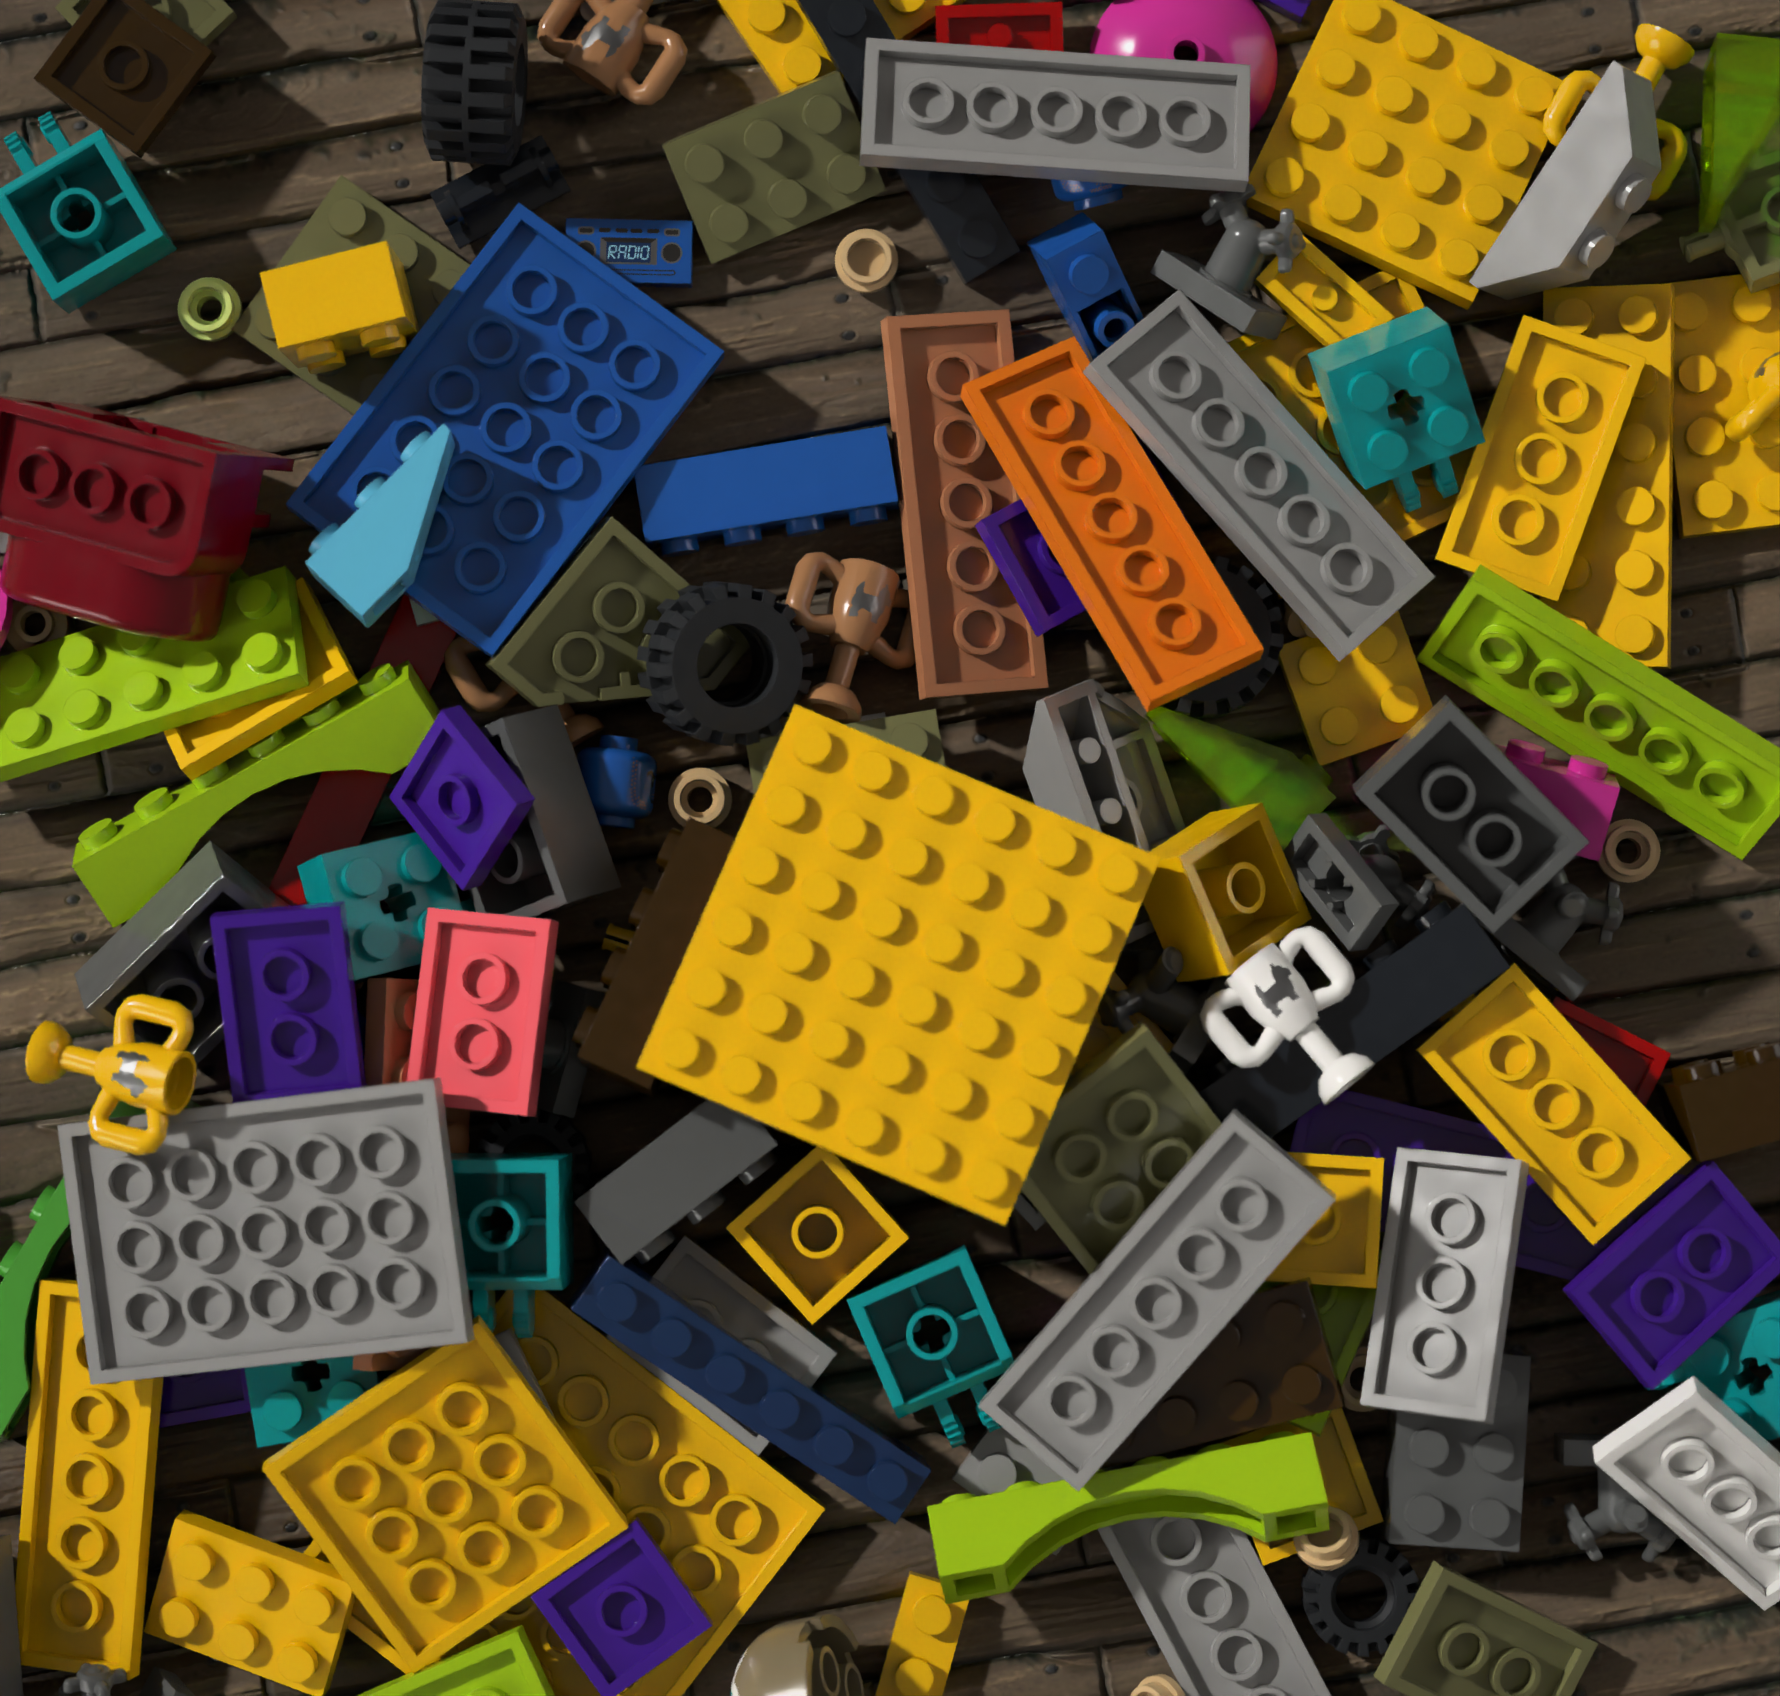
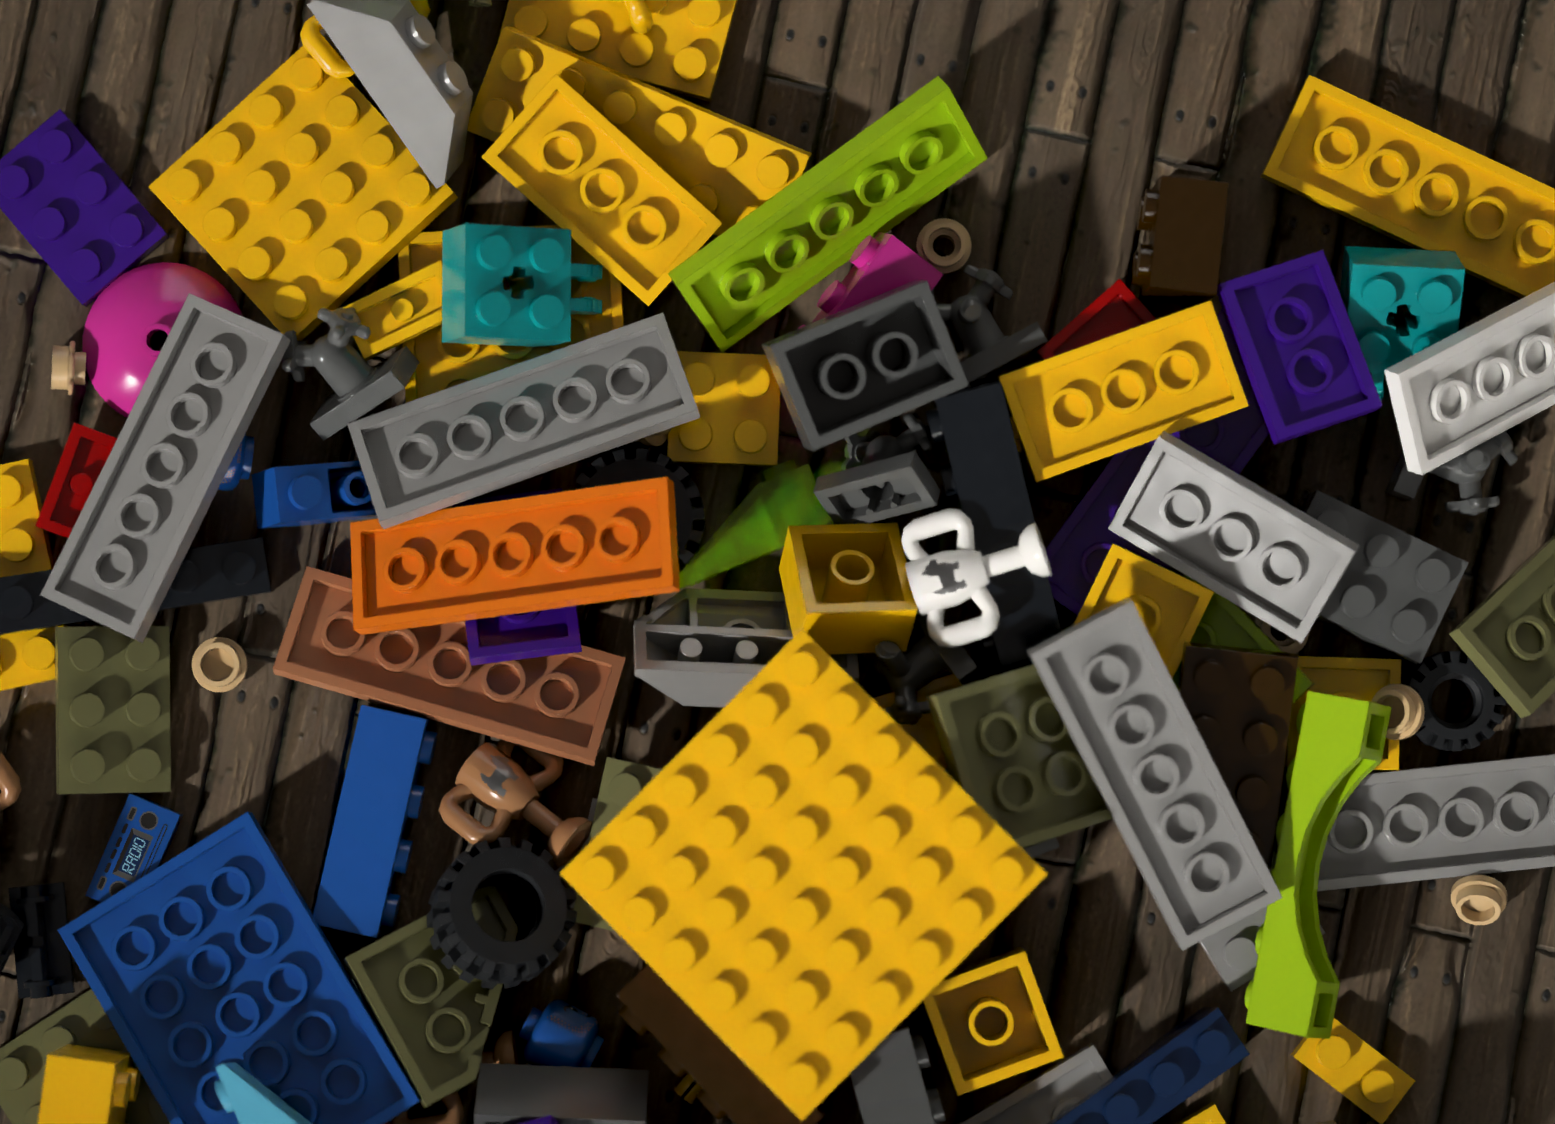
camera: 75 degrees left, 0 degrees up
tan plate [668,768,732,828] -> none
teal hinge [847,1244,1015,1448] -> none

